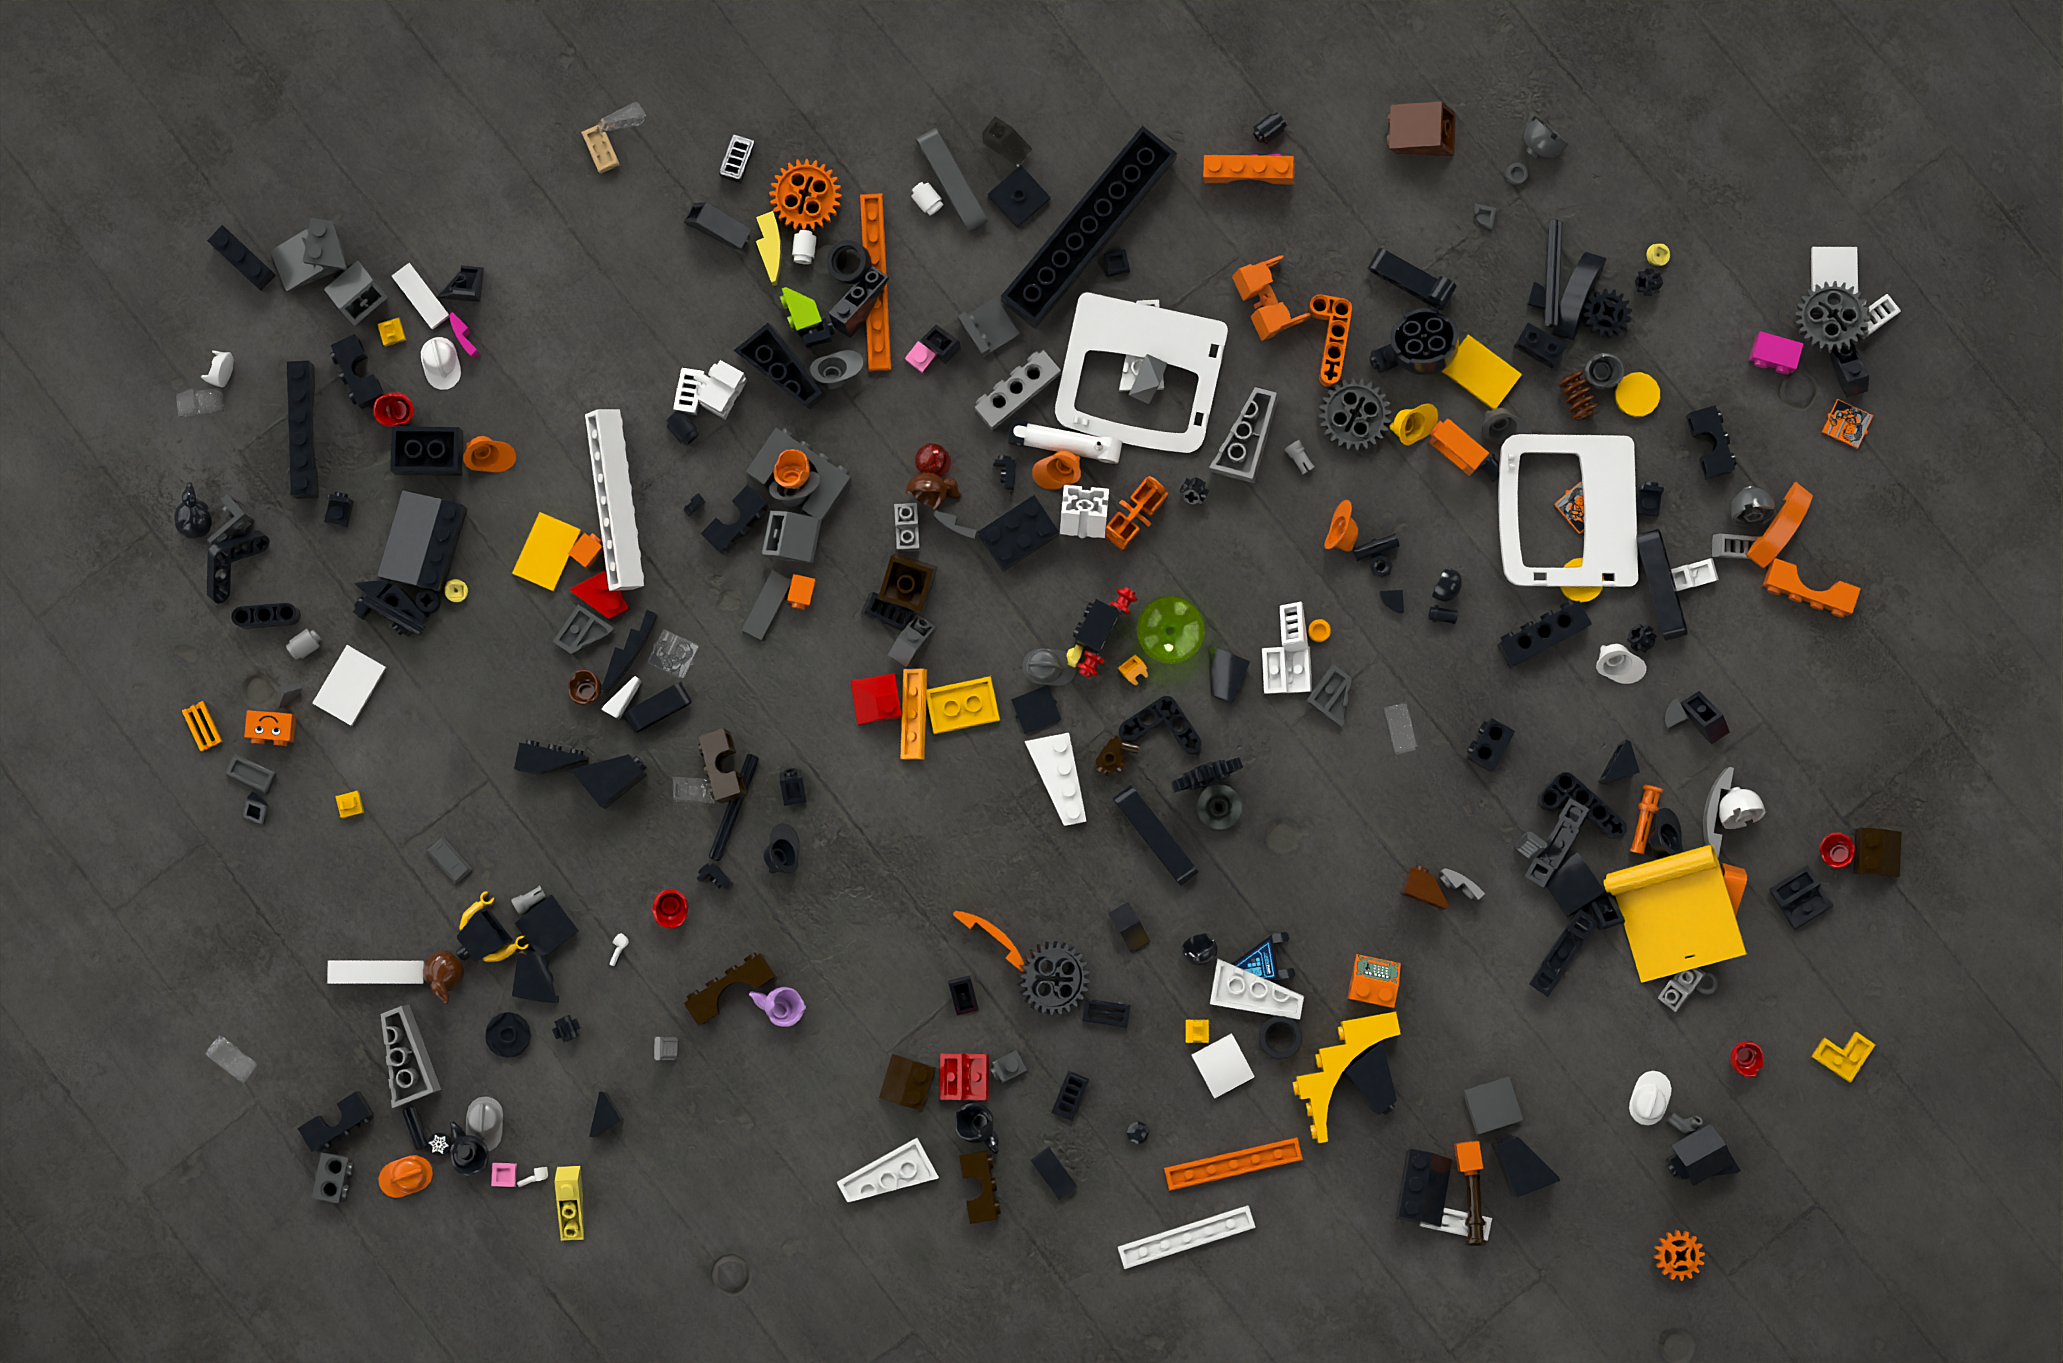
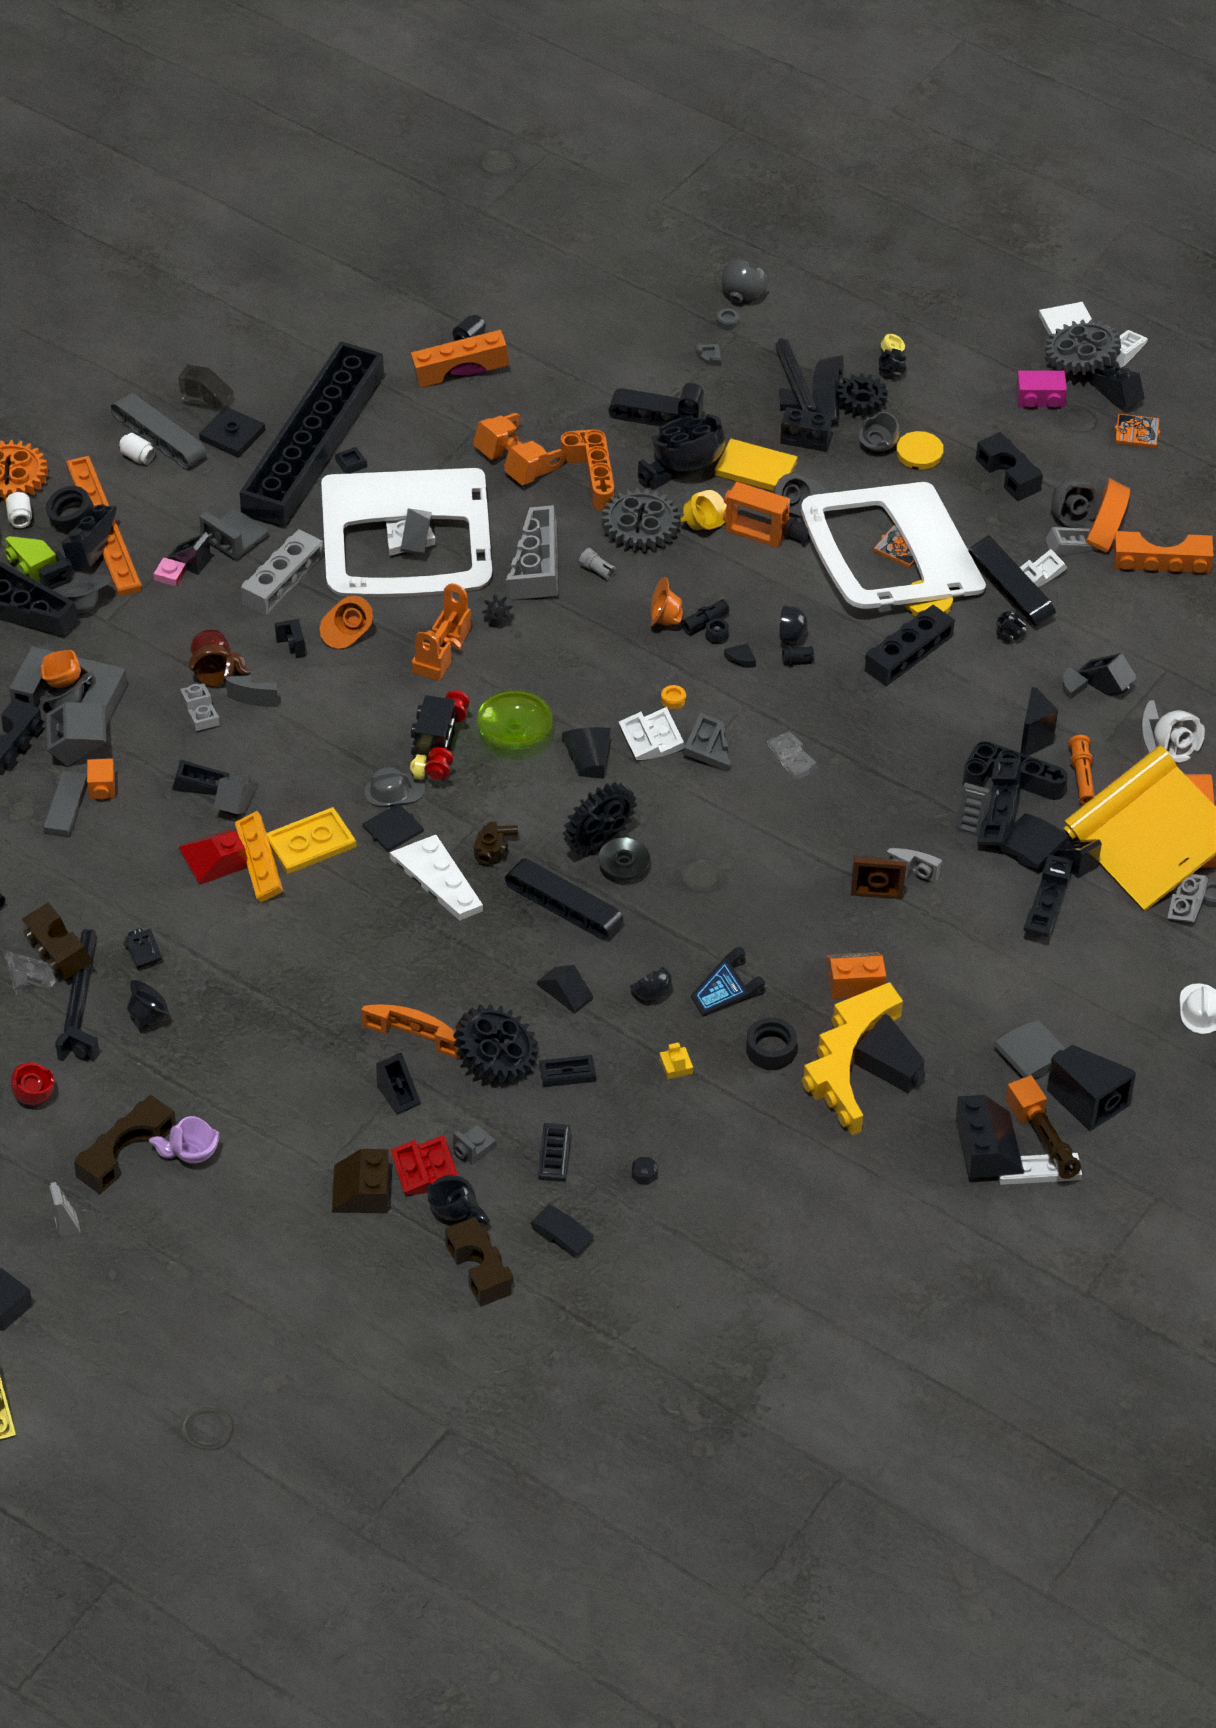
camera: 20 degrees left, 35 degrees down
white wing [837,1138,939,1202] -> none
dark brown slope [878,553,938,612] -> none
black brick [978,495,1059,572] -> none
white piece [1008,419,1122,464] -> none
white brick [1060,485,1109,538] -> none
light orange tile [1118,655,1148,685] -> none
white tile [1118,1205,1255,1269] -> none
black beam [1119,696,1202,754] -> none
orange tile [1164,1137,1303,1191] -> none
white slope [1192,1033,1254,1099] -> none
white wing [1210,958,1304,1019] -> none
white slope [1280,602,1308,652] -> none
reddish brown slope [1387,101,1456,156] -> none
black brick [1467,718,1515,772] -> none
reddish brown piece [1559,370,1599,421] -> none
white piece [1596,644,1646,684] -> none
black bracket [1636,482,1664,517] -> none
black piece [1649,808,1683,859] -> none

